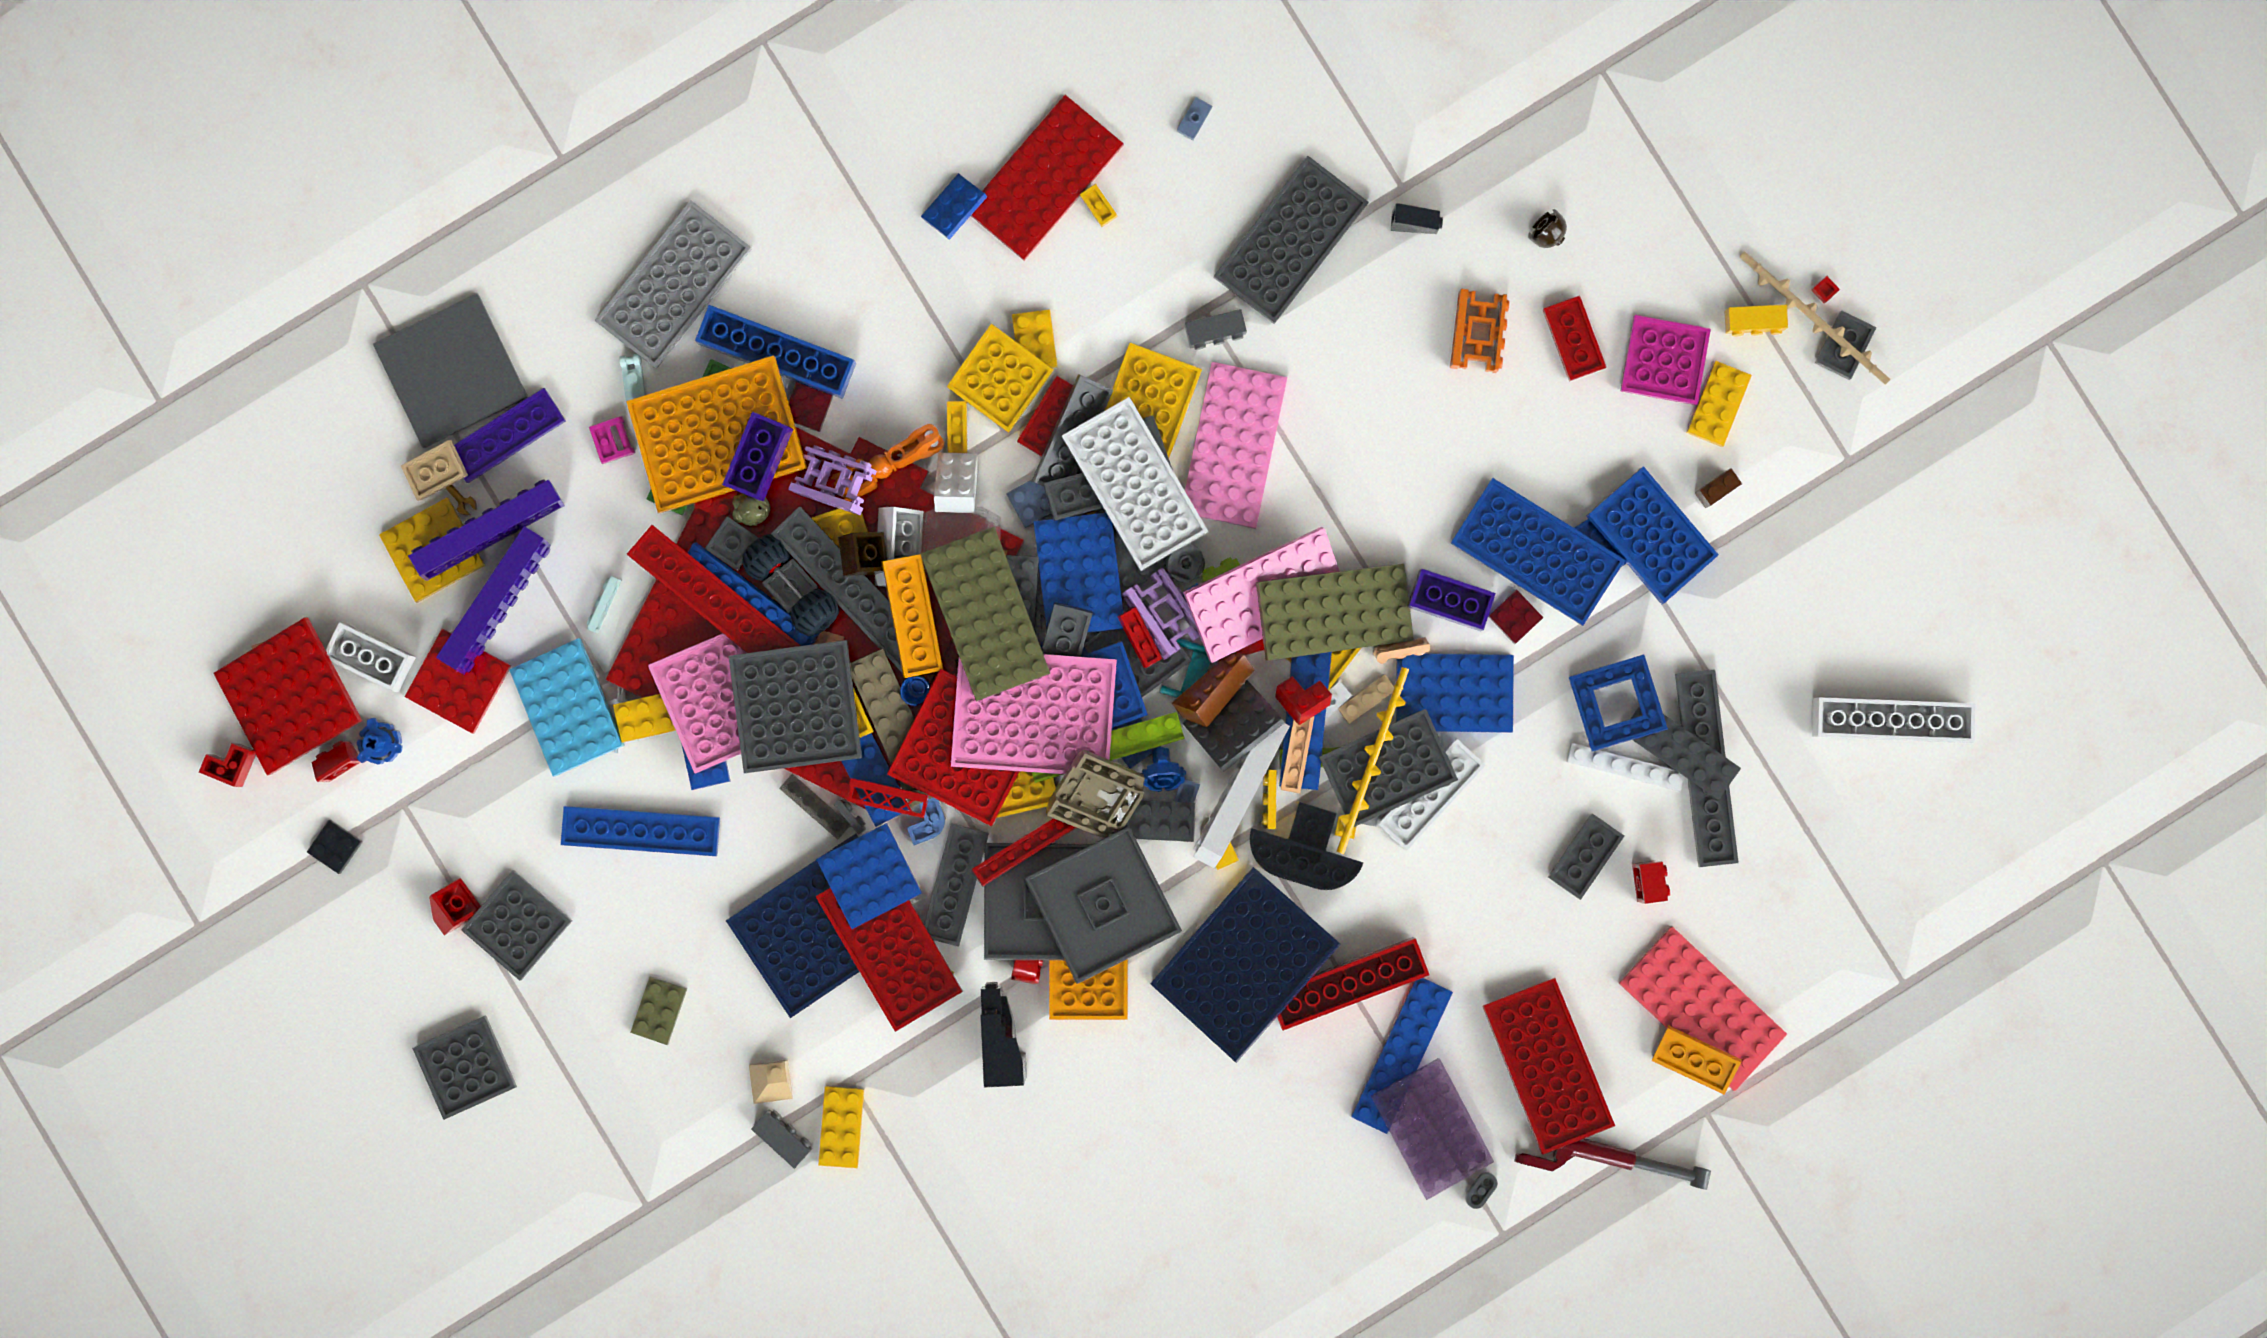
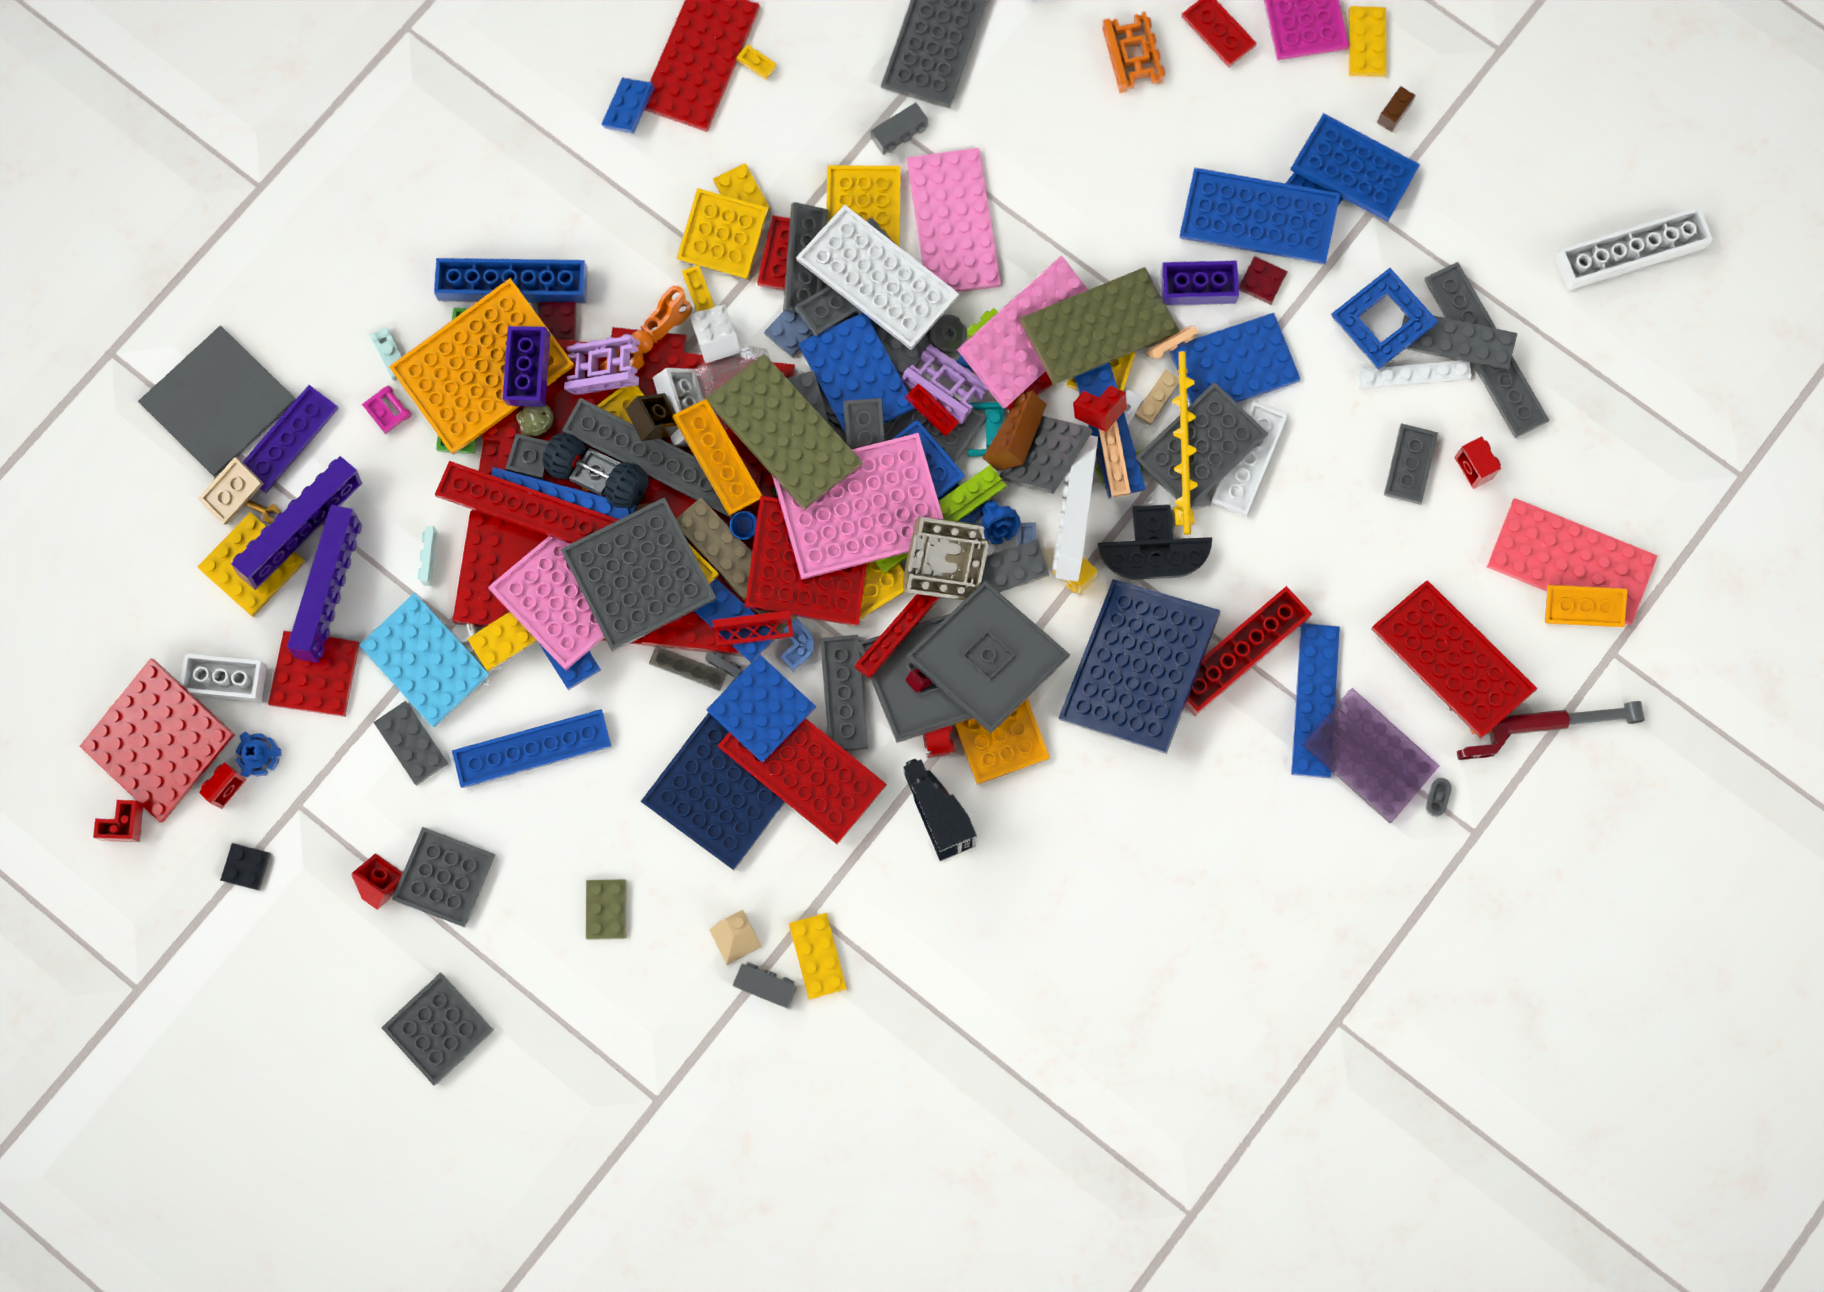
camera: 15 degrees left, 10 degrees down
light grey plate [595,200,752,369] -> none
yellow plate [1262,770,1277,829] -> none
none -> dark grey plate [373,700,449,786]
none -> dark red slope [906,669,933,693]

